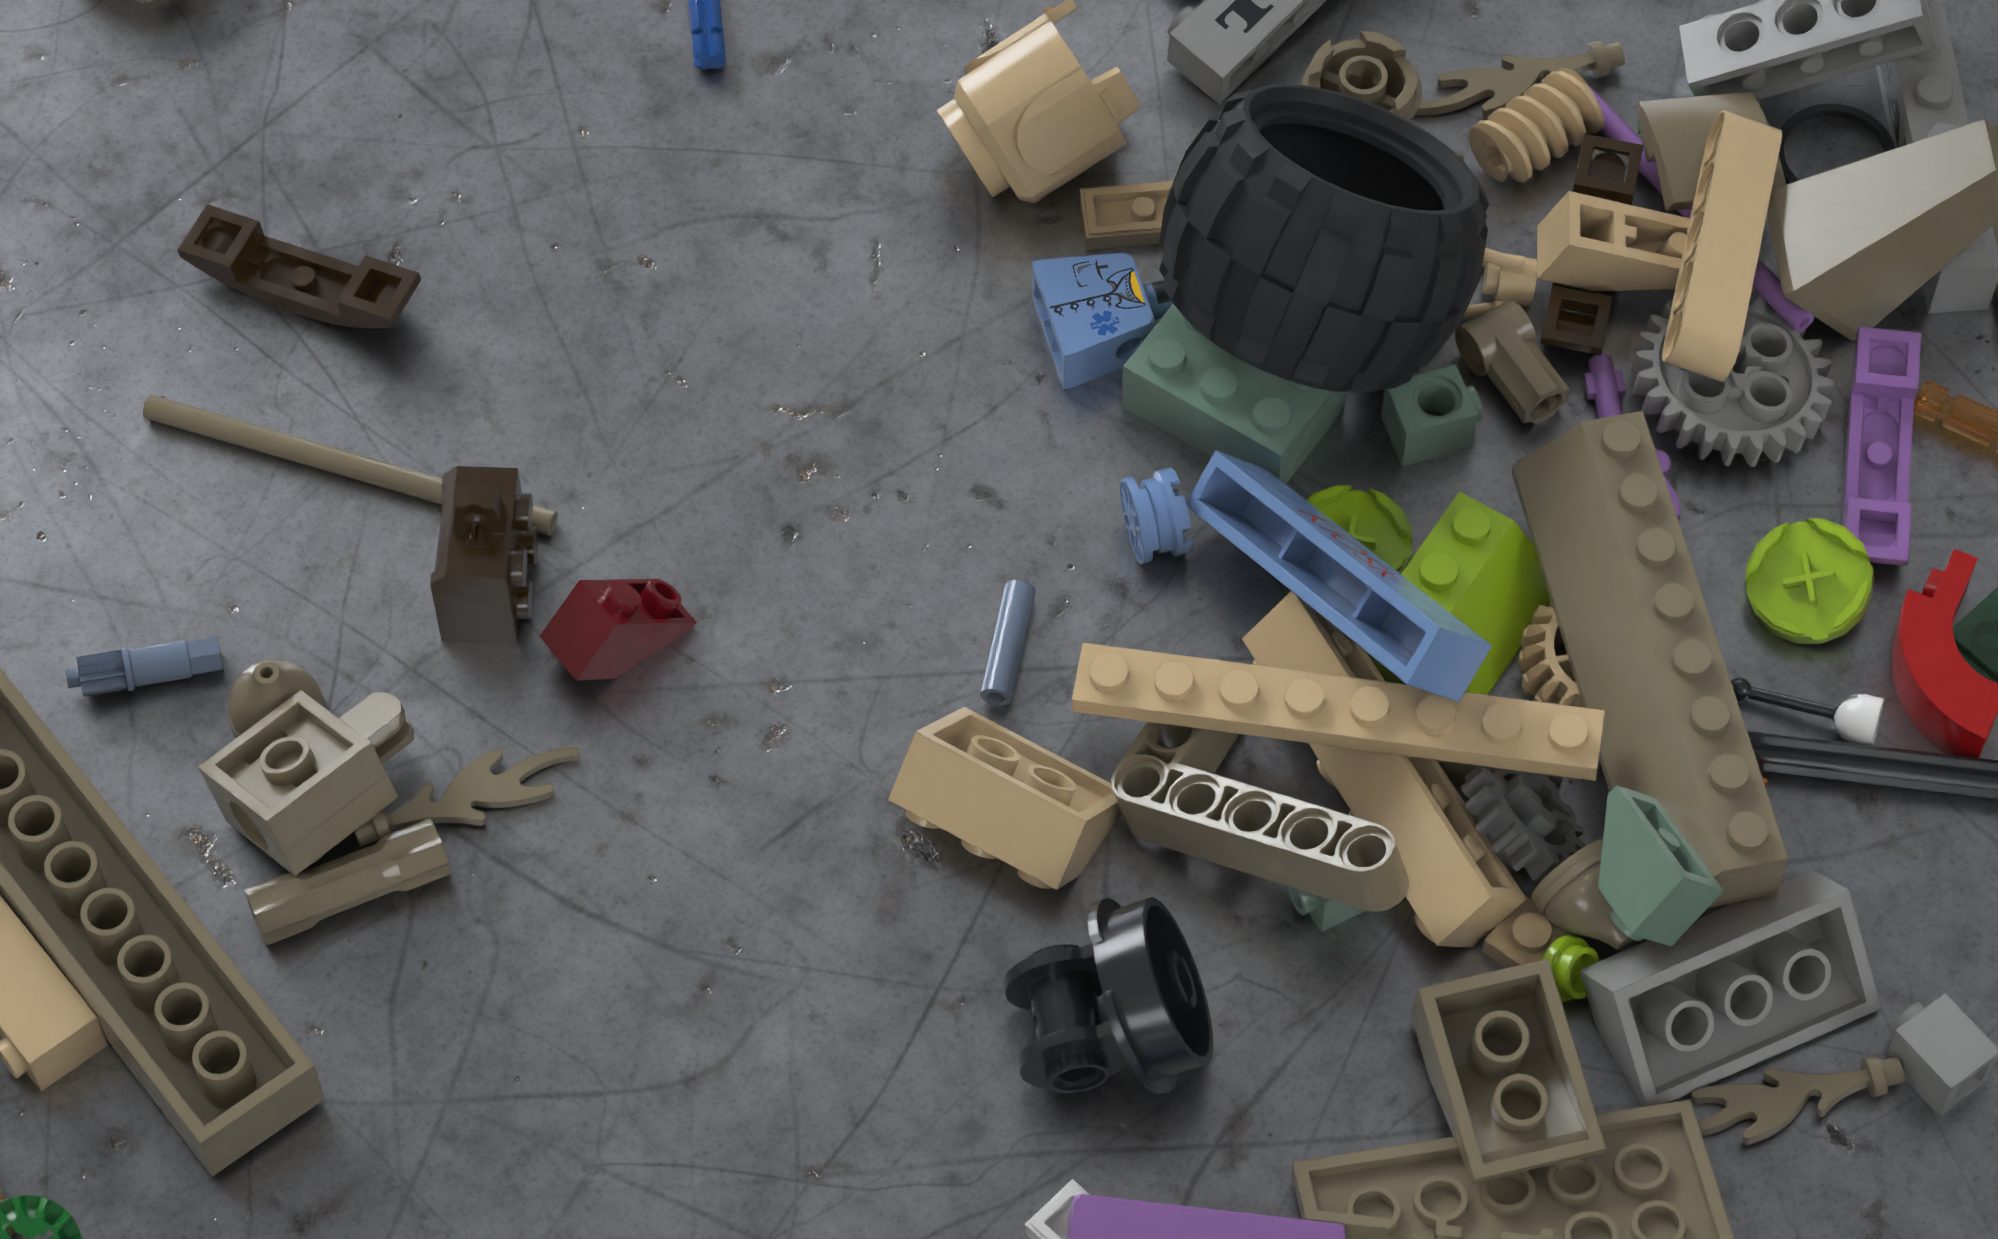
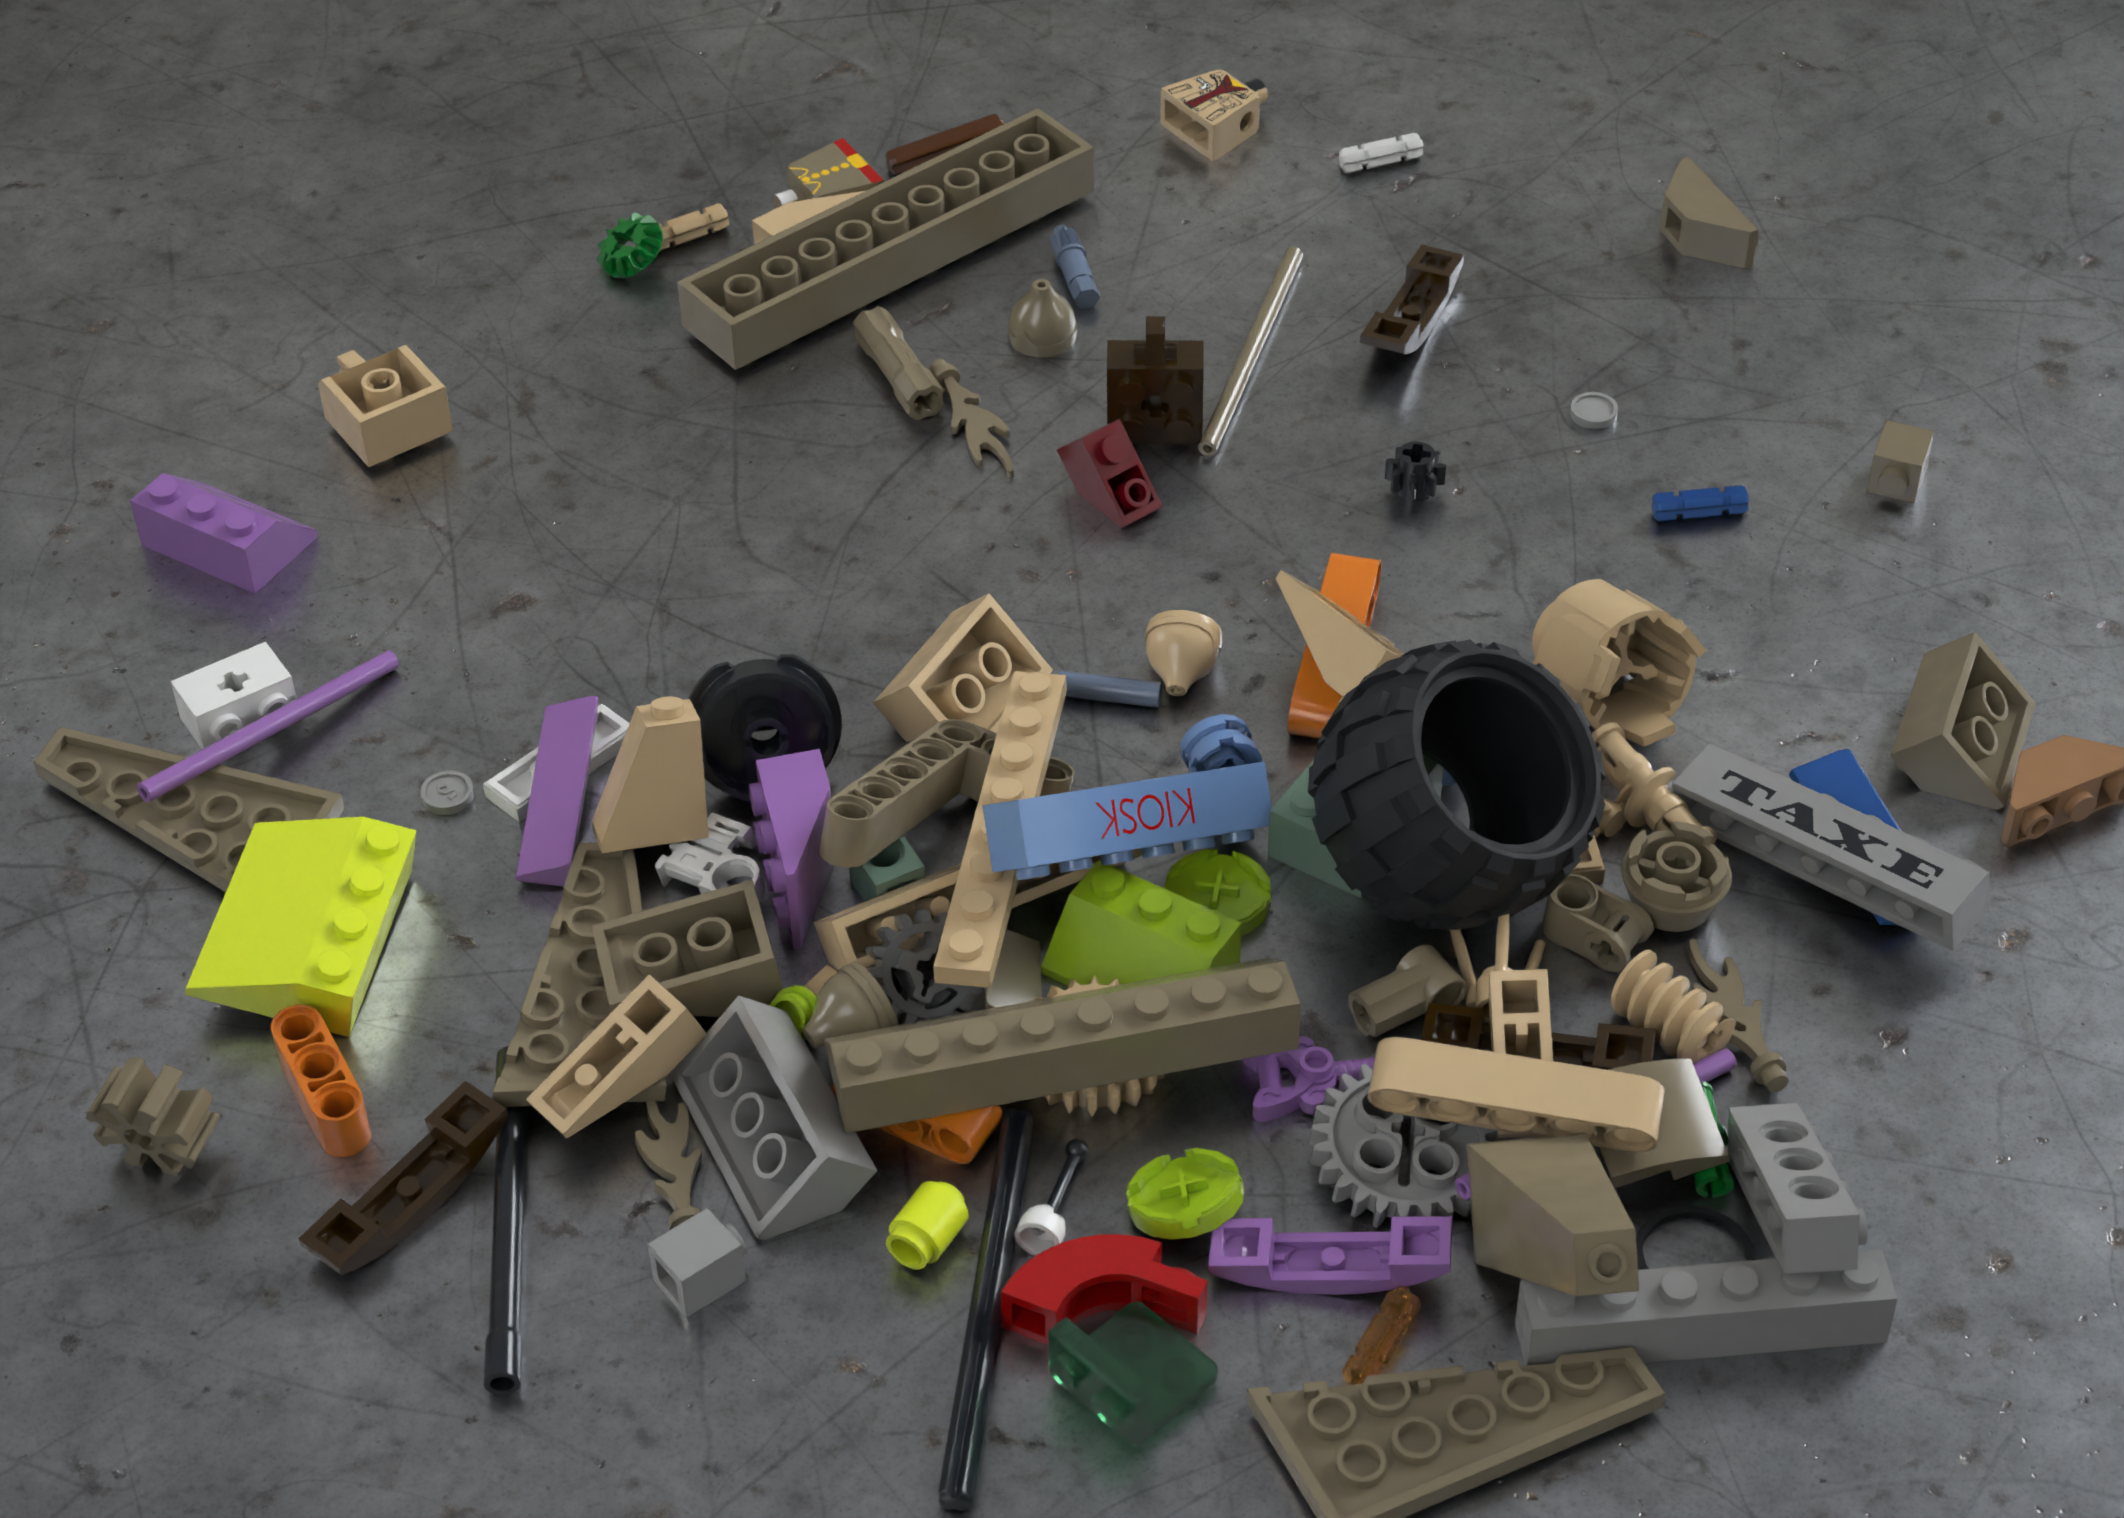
camera: 90 degrees right, 15 degrees down
dark tan brick [198,690,414,876] -> none
sand green brick [1381,364,1482,466] -> none
sand green slope [1598,785,1724,947] -> none
none -> tan slope [526,975,707,1138]
none -> tan slope [592,696,709,853]
none -> white piece [655,813,765,903]
none -> medium lavender slope [749,749,835,950]
none -> neon yellow brick [886,1181,969,1270]
none -> tan helmet [1145,610,1223,696]
none -> tan wedge [1275,570,1404,705]
none -> orange beam [1287,553,1382,739]
none -> black gear [1385,441,1446,502]
none -> light grey piece [1570,392,1618,429]
none -> tan piece [1592,722,1717,844]

